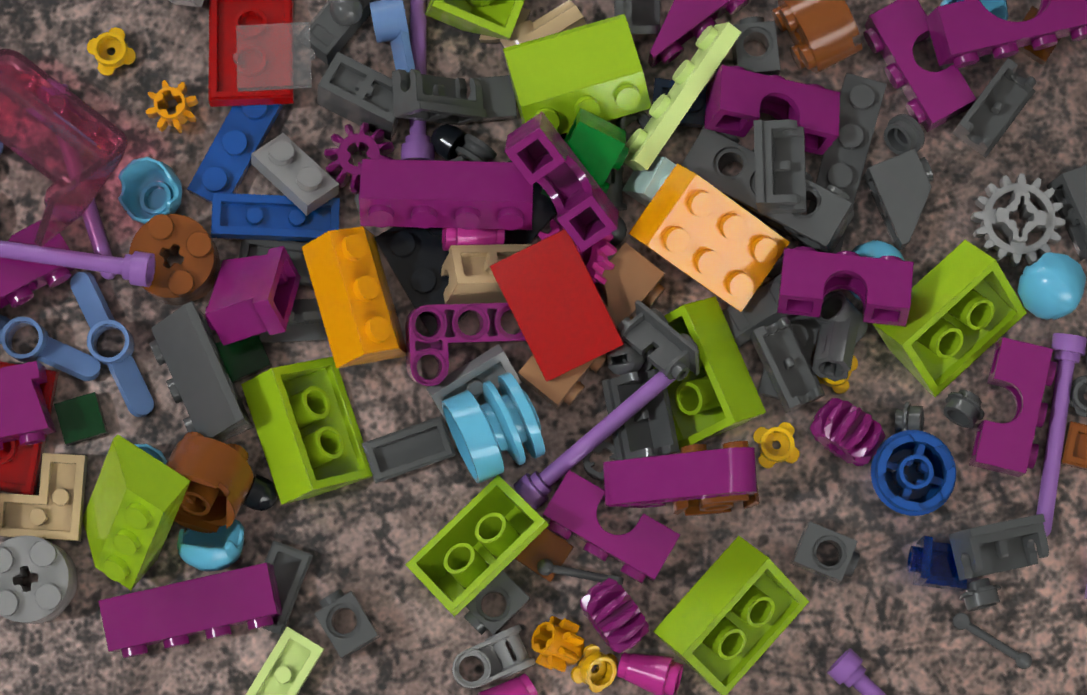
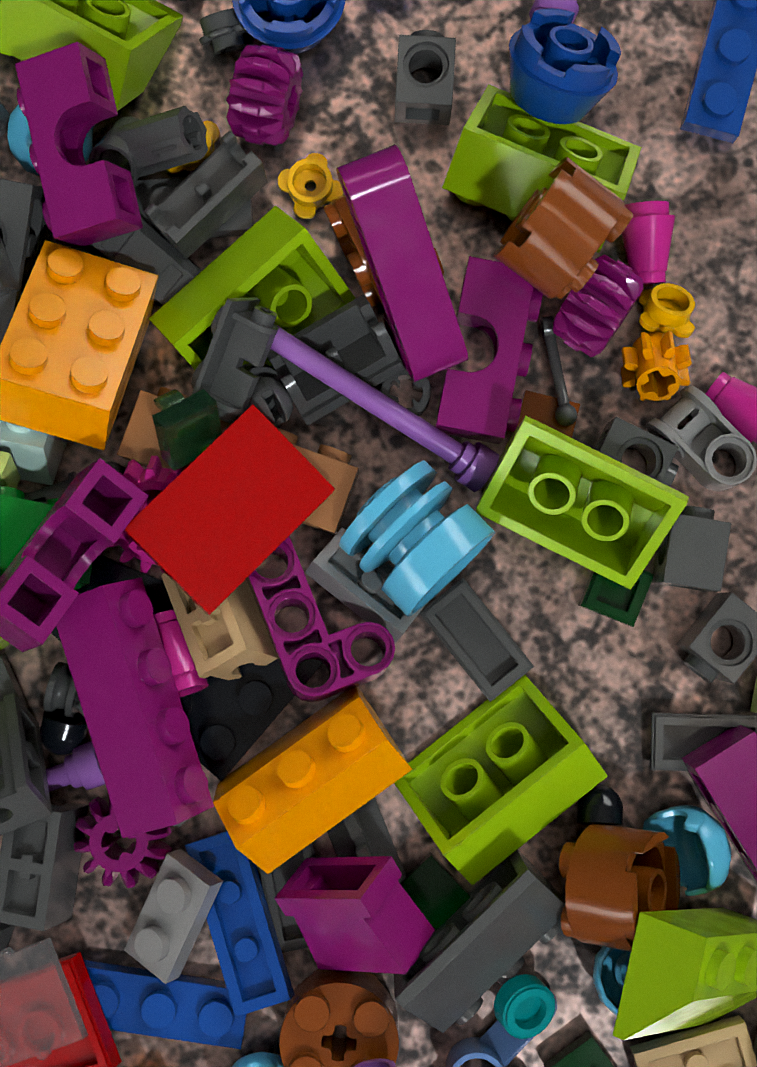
camera: 110 degrees left, 5 degrees up
none -> clear green tile [152,389,222,471]
none -> dark orange brick [493,157,633,300]
none -> teal tile [494,974,555,1039]
none -> blue cone [509,8,621,124]
none -> dark green tile [578,570,654,627]
none -> dark grey brick [651,506,731,592]

